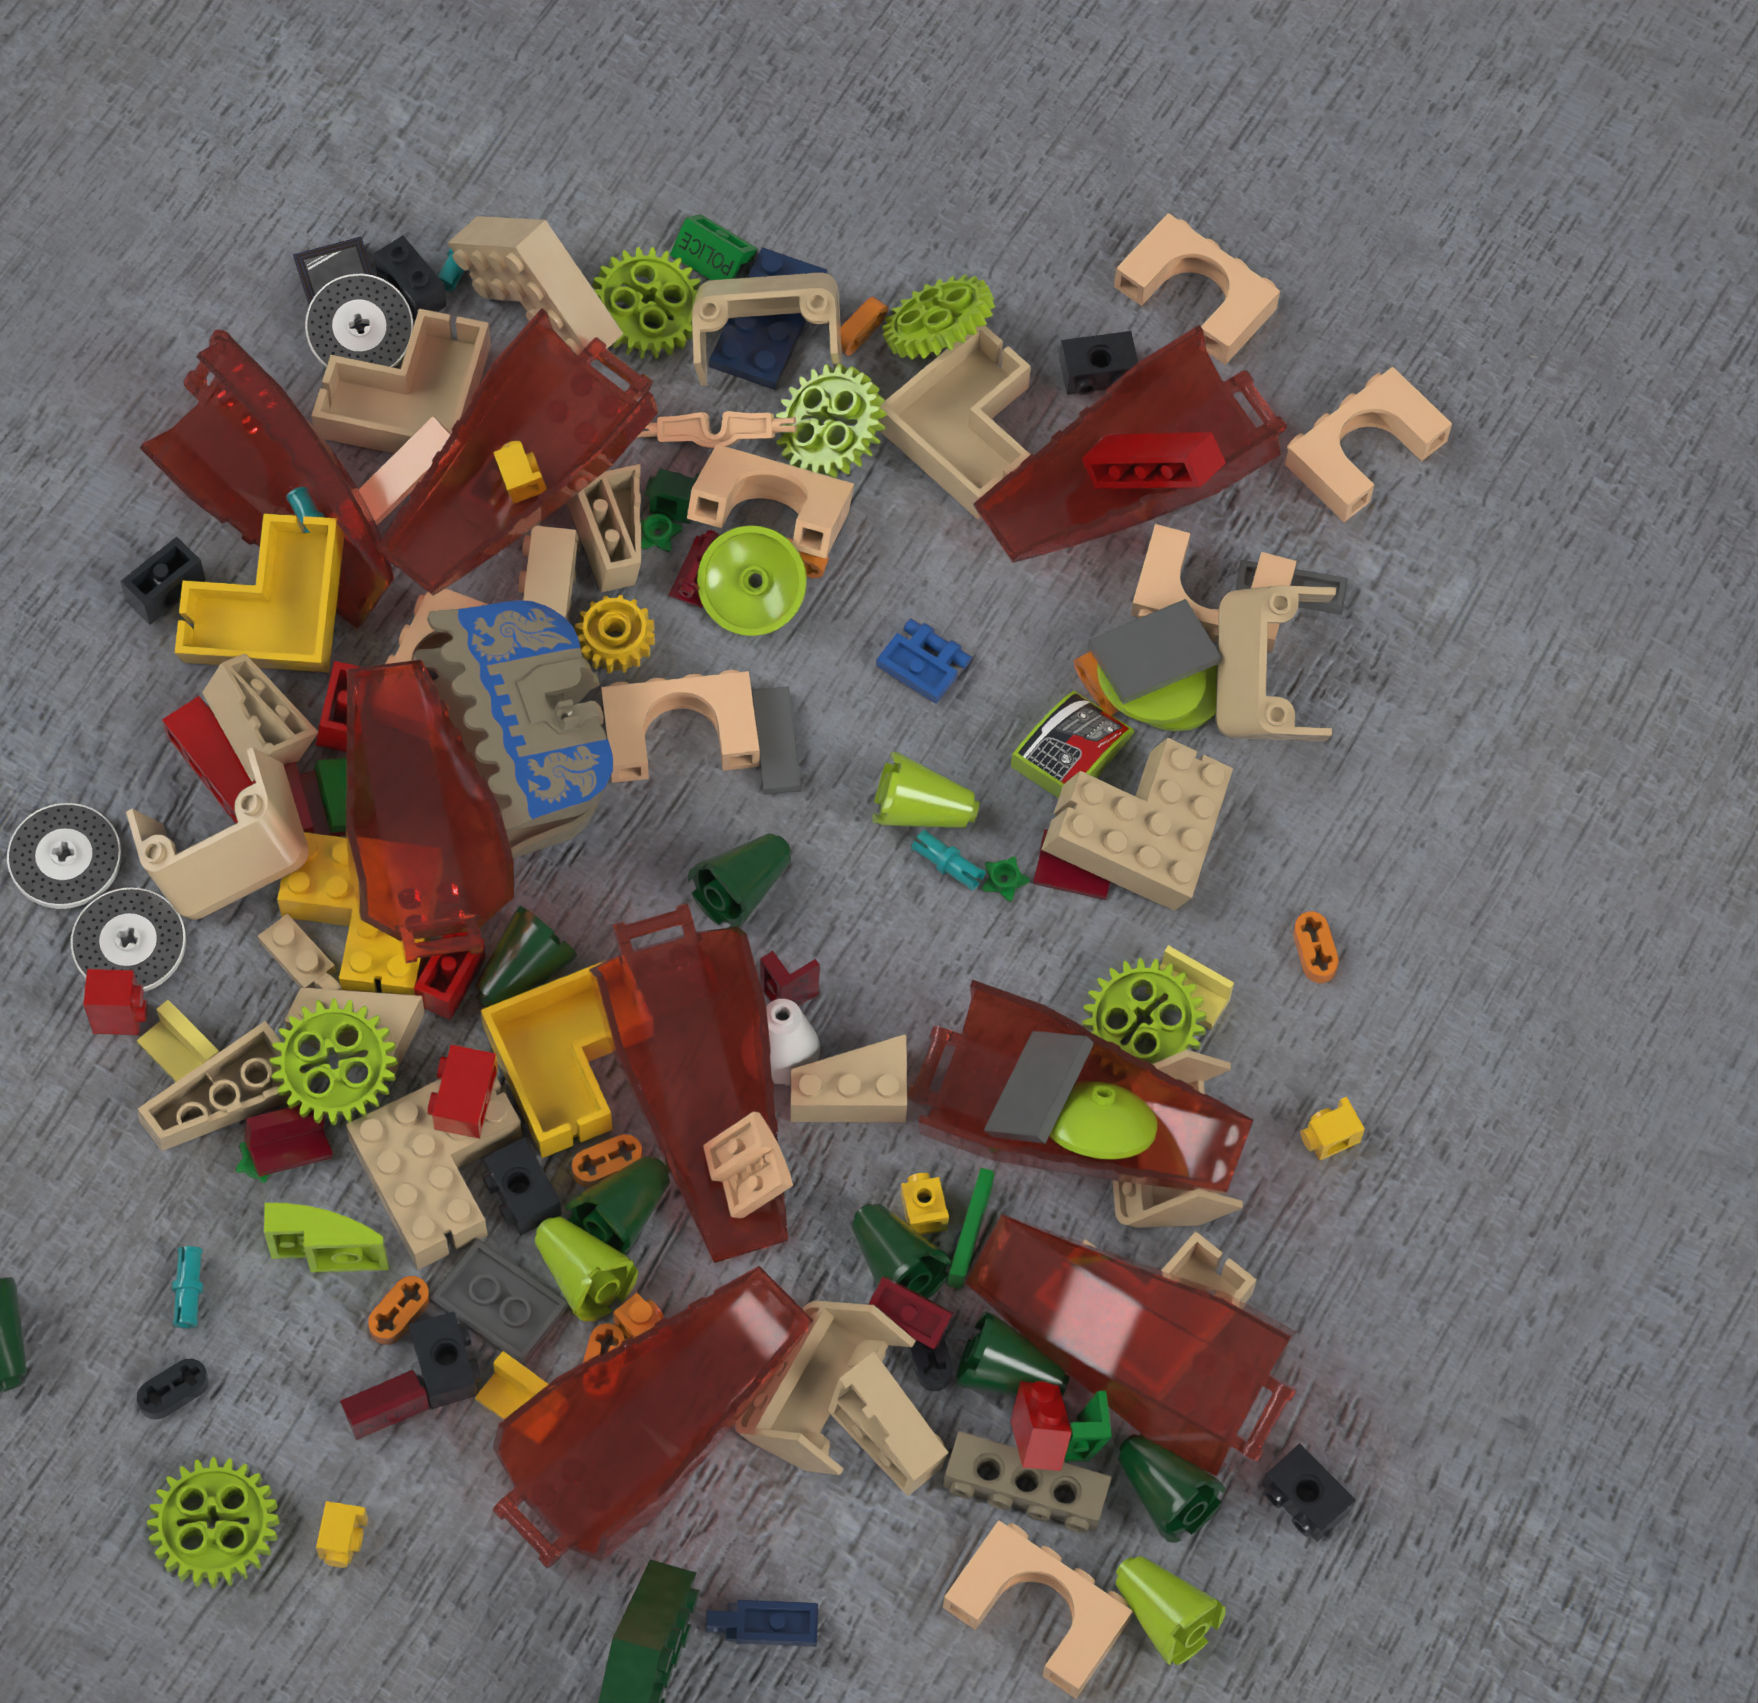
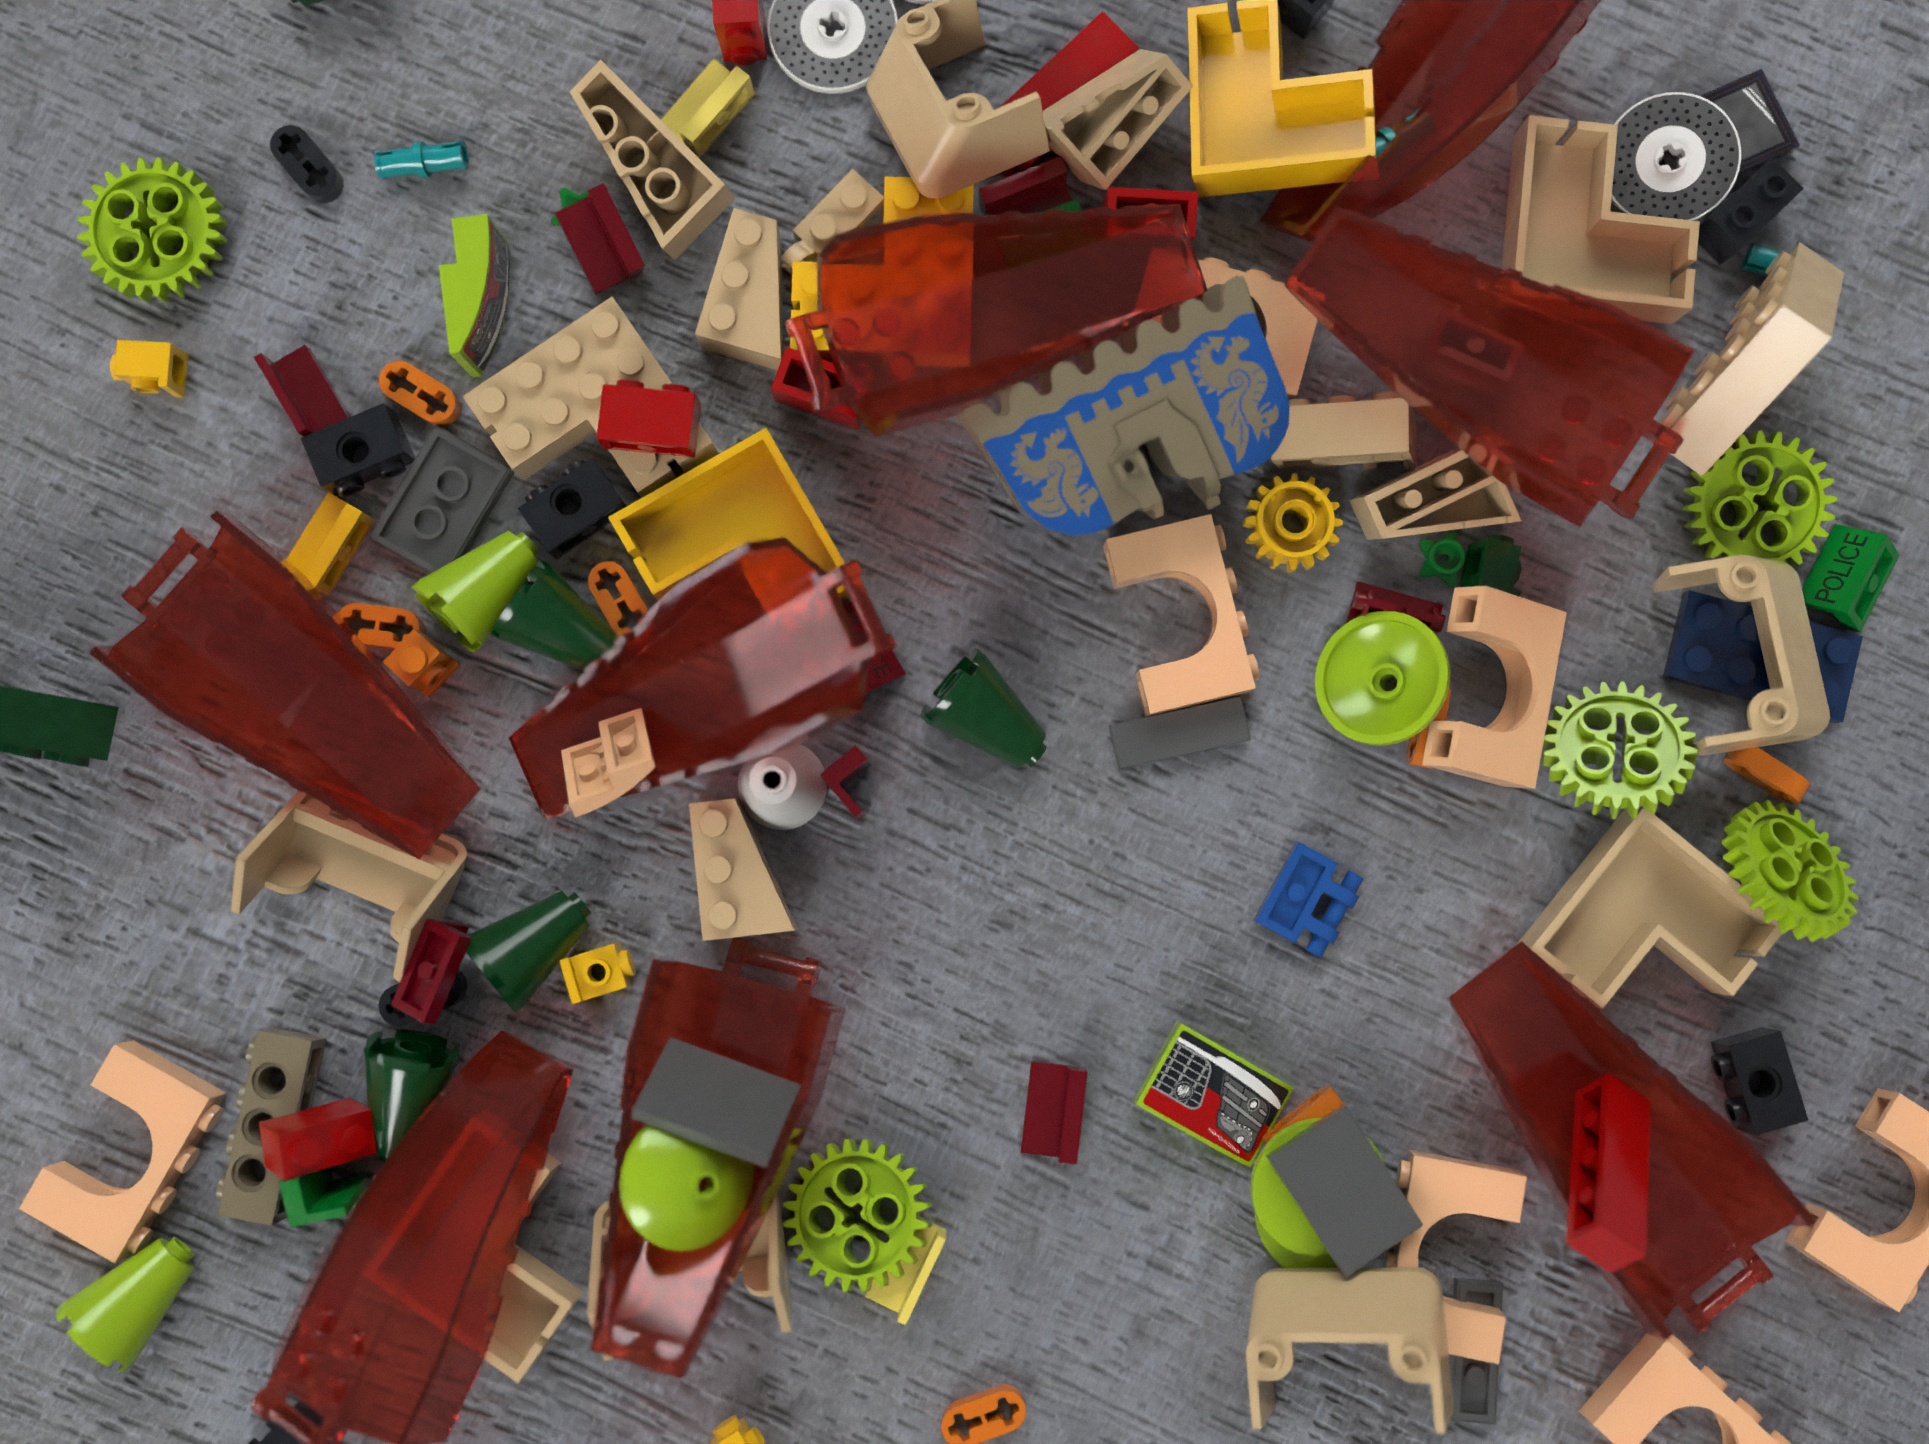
camera: 85 degrees right, 20 degrees up
lime gear [270,998,398,1125] -> none
light nougat tile [330,416,460,545] -> none
dark green cone [474,905,578,1008] -> none
yellow brick [493,441,548,504] -> none
light nougat piece [635,411,797,448] -> none
dark blue hinge [705,1600,818,1647] -> none
tan wedge [828,1351,949,1496] -> none
lime cone [872,751,979,828] -> none
teal pin [911,830,985,891] -> none
green tile [947,1167,995,1289] -> none
green plate [982,856,1030,902] -> none
tan piece [1042,738,1233,911] -> none
dark green cone [1118,1433,1226,1543] -> none

